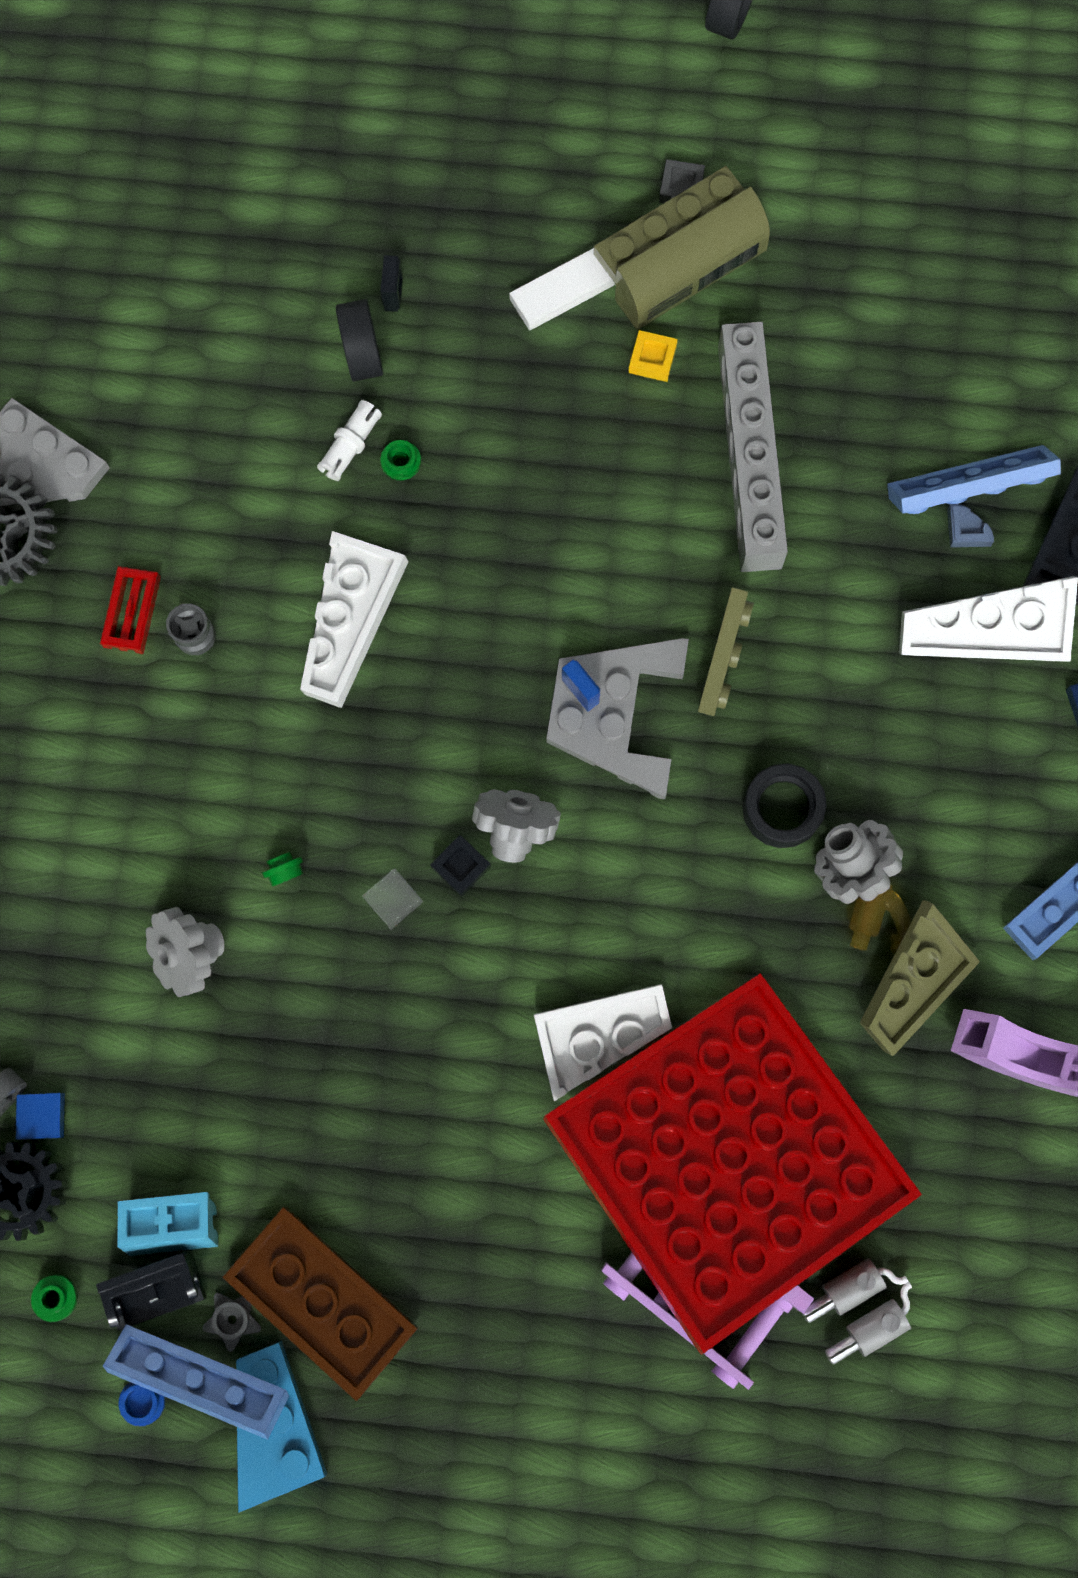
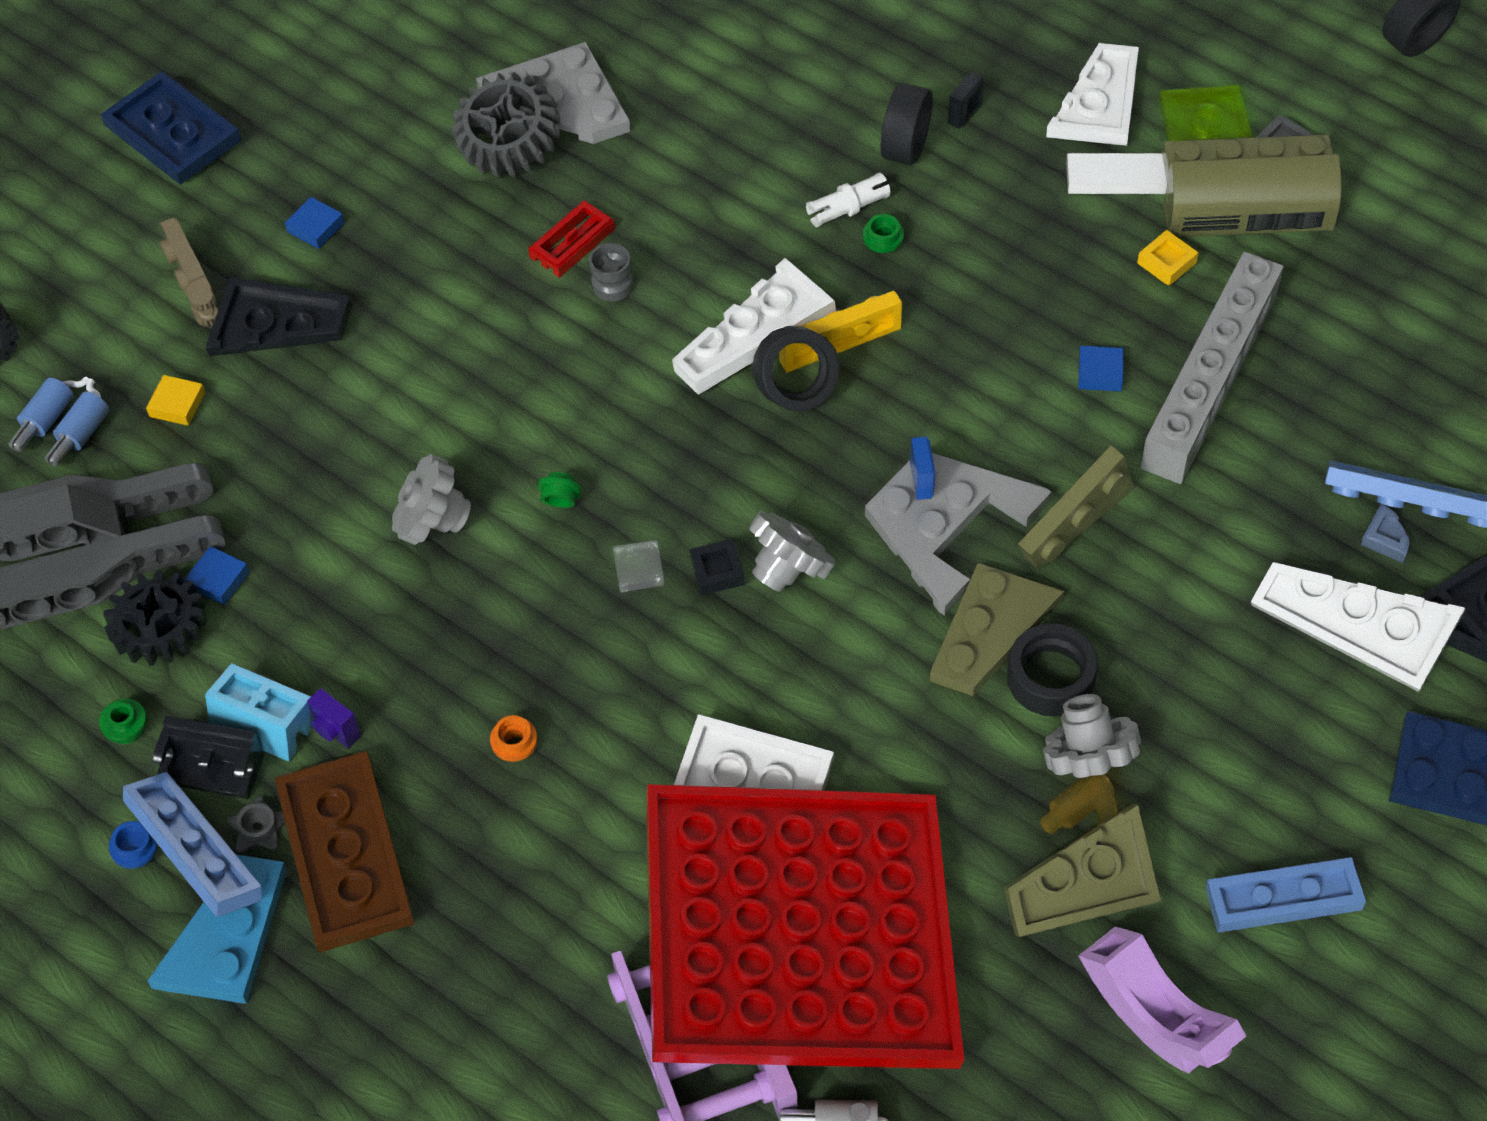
camera: 30 degrees right, 20 degrees down
none -> dark purple plate [307,688,361,749]
none -> orange plate [490,715,538,762]
none -> black tyre [752,326,840,411]
none -> yellow plate [779,291,902,373]
none -> olive wing [930,563,1064,696]
none -> white wing [1046,43,1139,146]
none -> blue tile [1078,346,1123,391]
none -> clear neon green tile [1159,85,1253,142]

